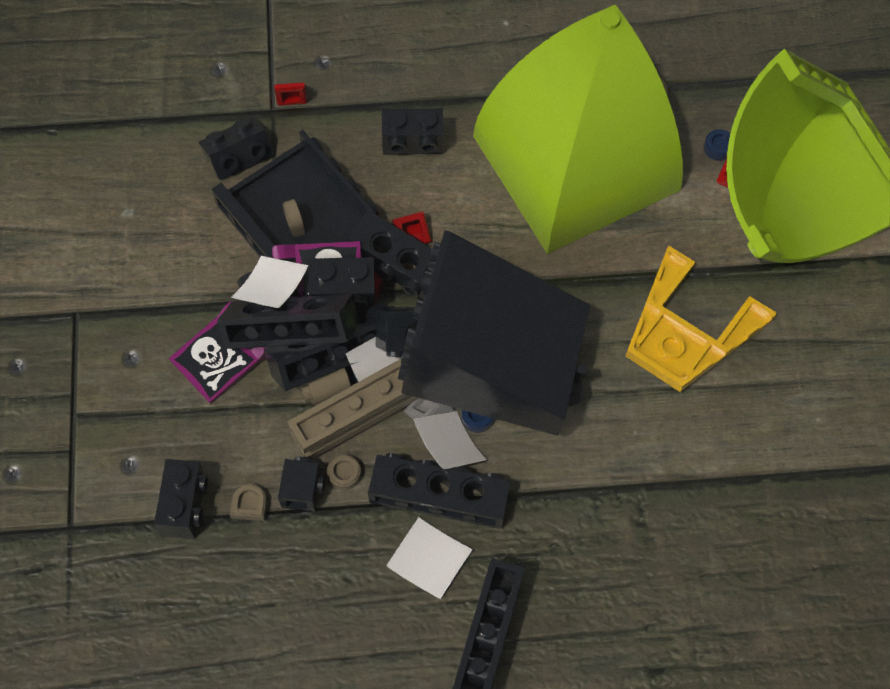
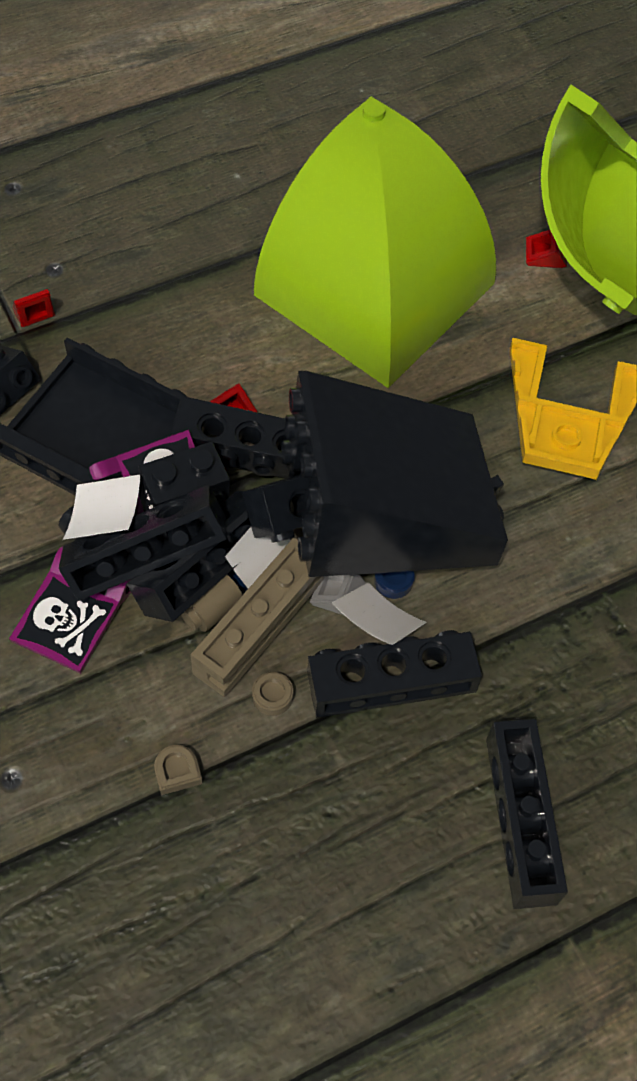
camera: 25 degrees left, 5 degrees down
black brick [154,459,208,539] -> none
black brick [278,456,325,512] -> none
dark tan tile [282,199,305,237] -> none
black brick [382,108,444,155] -> none
white sticker [386,517,473,599] -> none
dark blue tile [704,129,730,161] -> none

